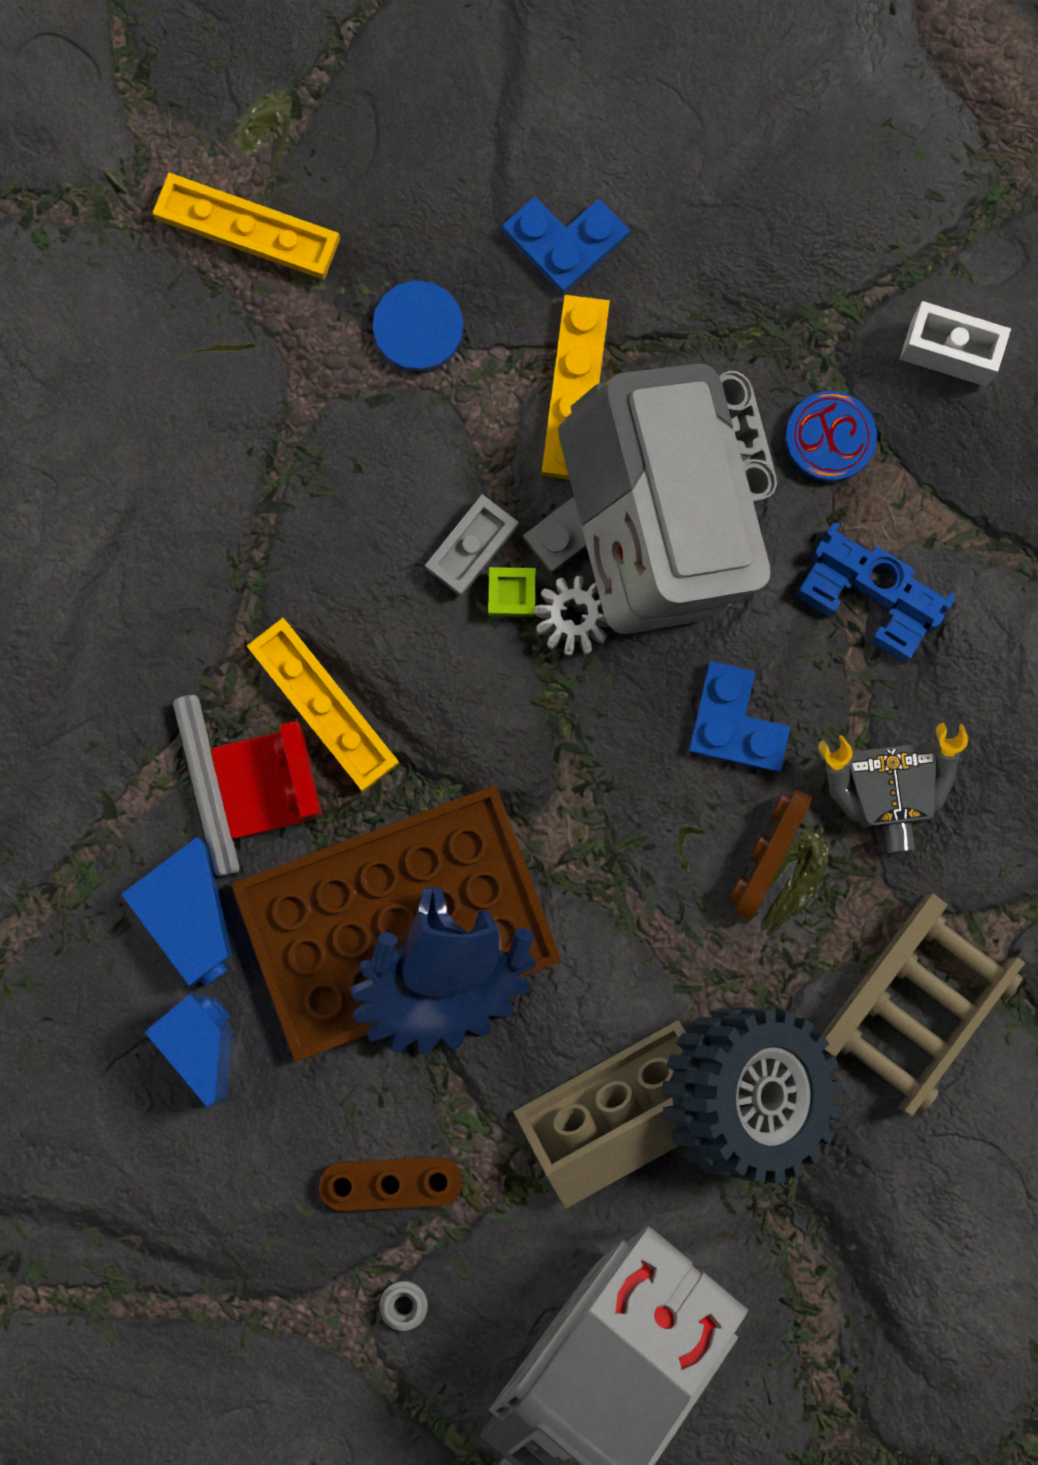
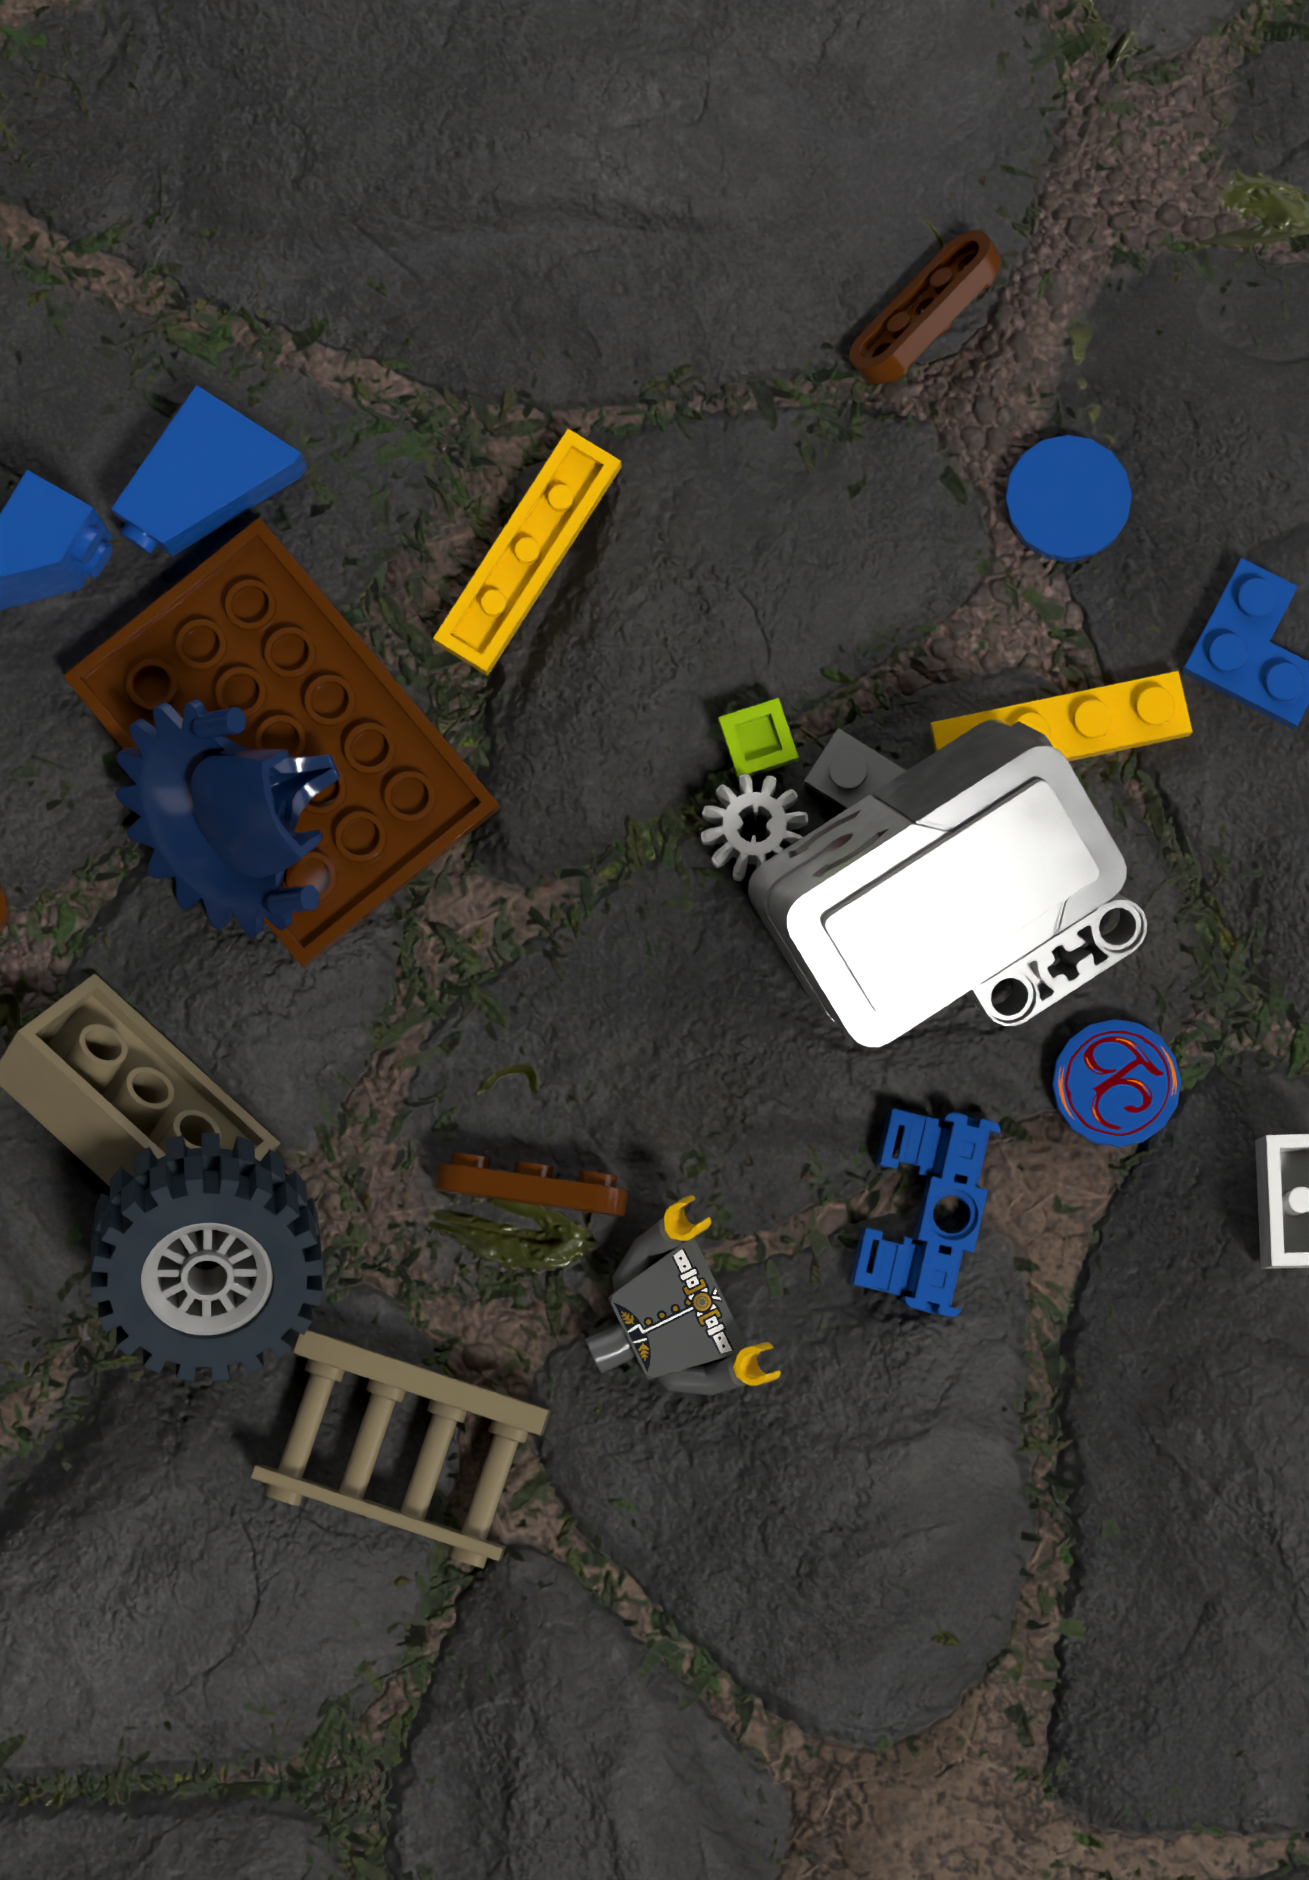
camera: 80 degrees right, 0 degrees up
yellow plate [152,172,340,280] -> none
light grey axle [173,695,240,877] -> none
red bracket [211,721,323,839] -> none
light grey plate [425,494,519,597] -> none
blue plate [688,661,791,774] -> none
none -> reddish brown plate [849,231,1002,384]

